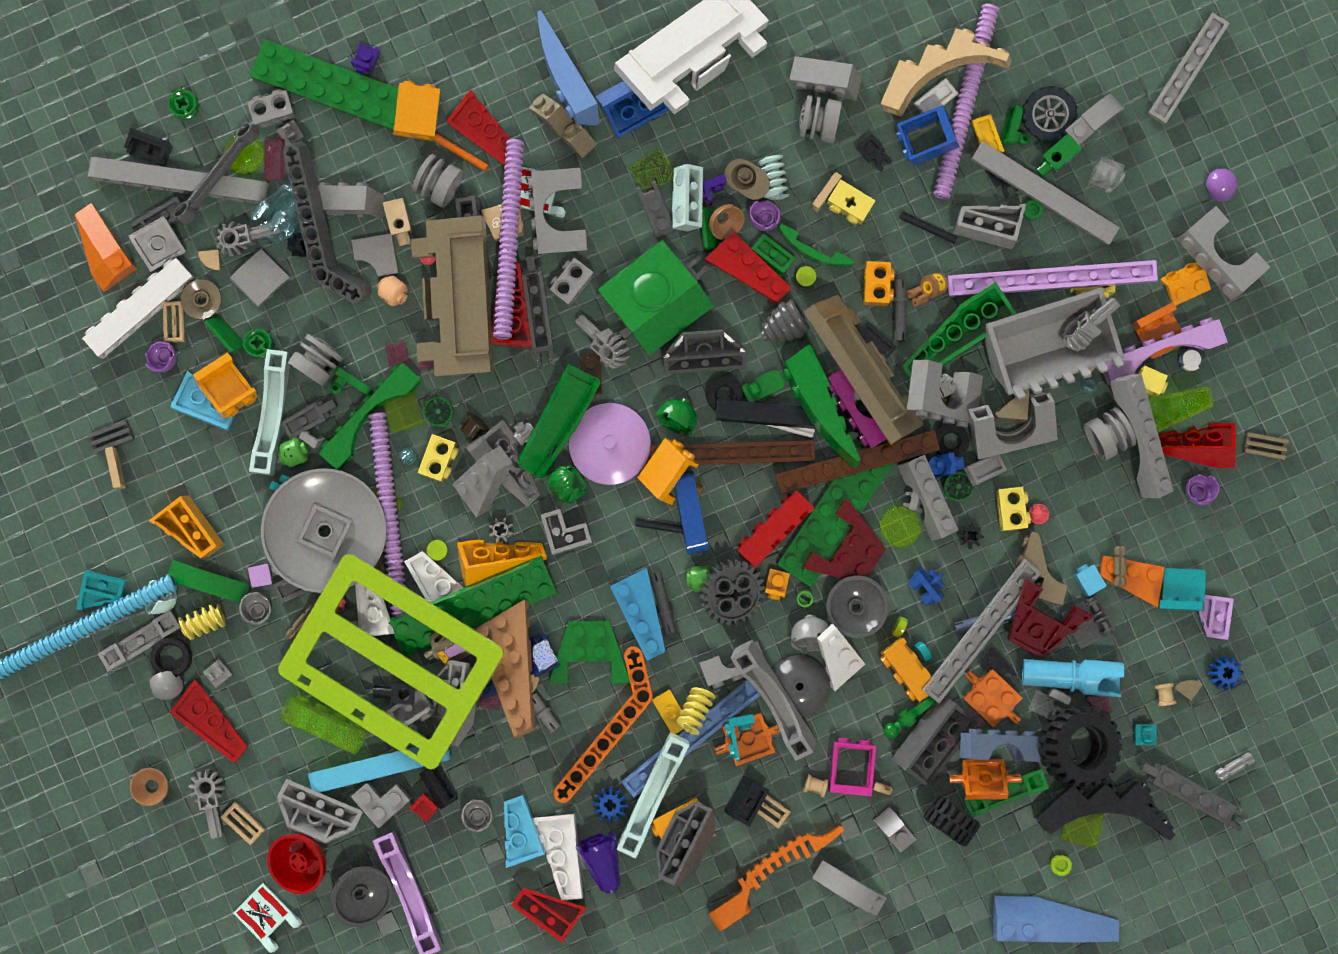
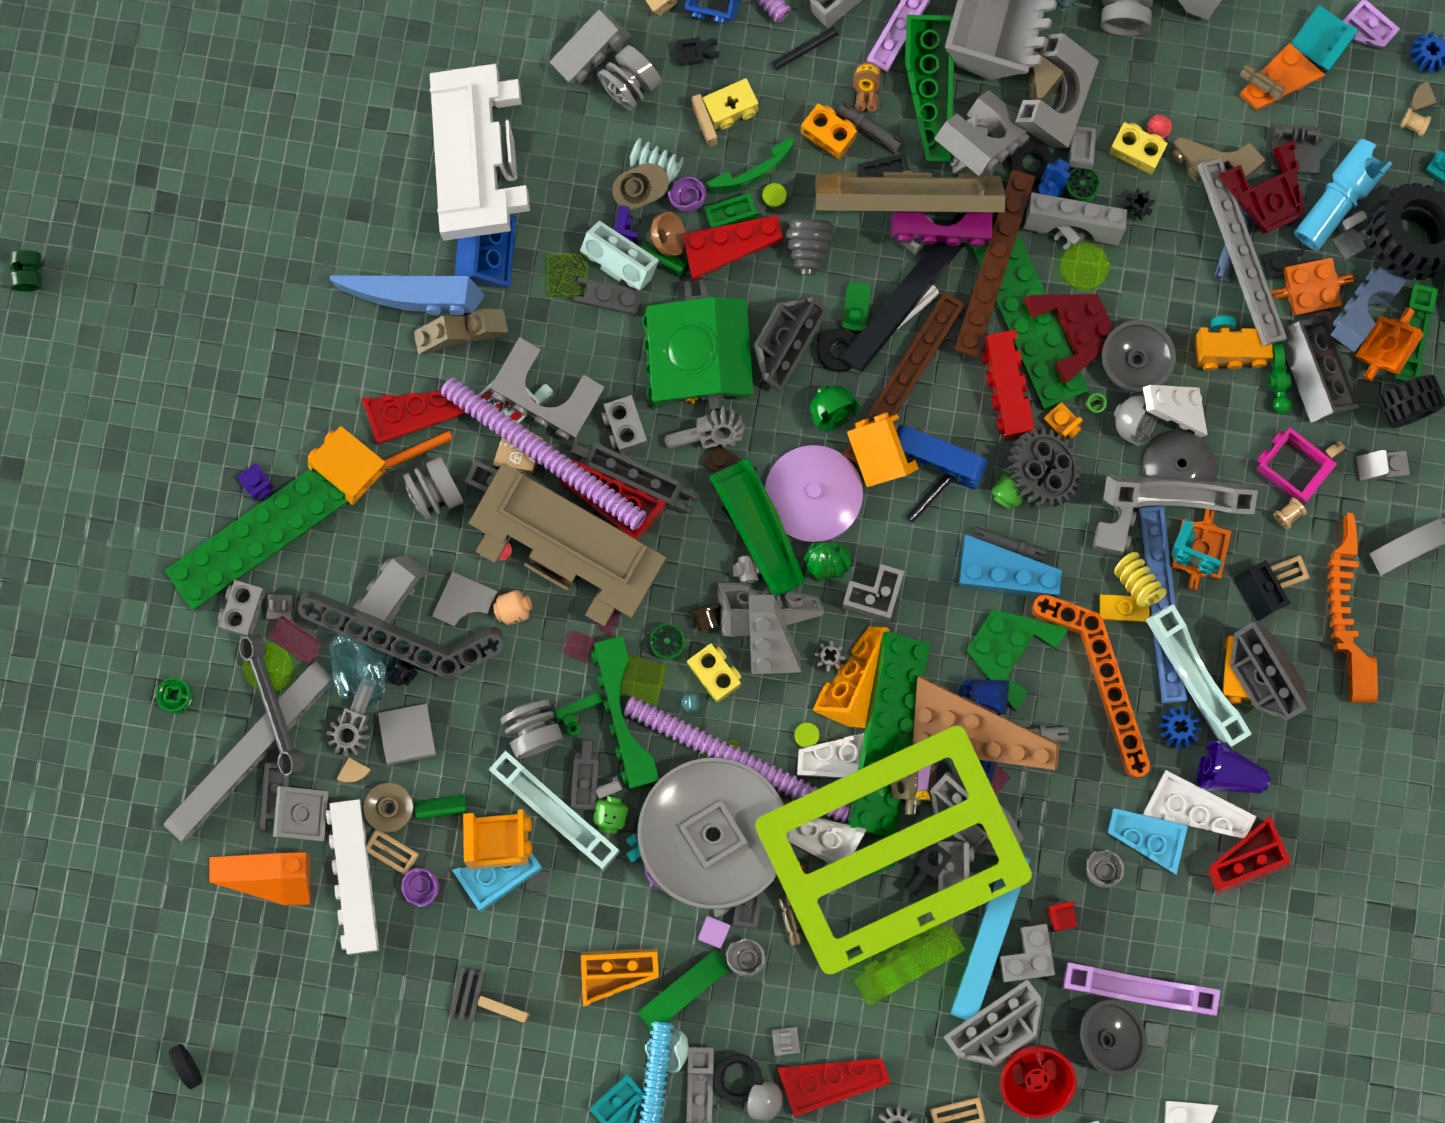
camera: 55 degrees left, 5 degrees down
black hinge [124,128,173,167] -> none
light yellow piece [178,602,226,640] -> none
green wheel [243,328,274,359] -> none
tan torso [383,198,413,246] -> none
black plate [419,766,458,810] -> none
green wedge [782,345,860,468] -> none
lime tile [891,616,908,638] -> none
blue hips [908,566,945,606] -> none
medium azure brick [1073,563,1107,597] -> none
clear pink tile [1086,695,1113,712] -> none

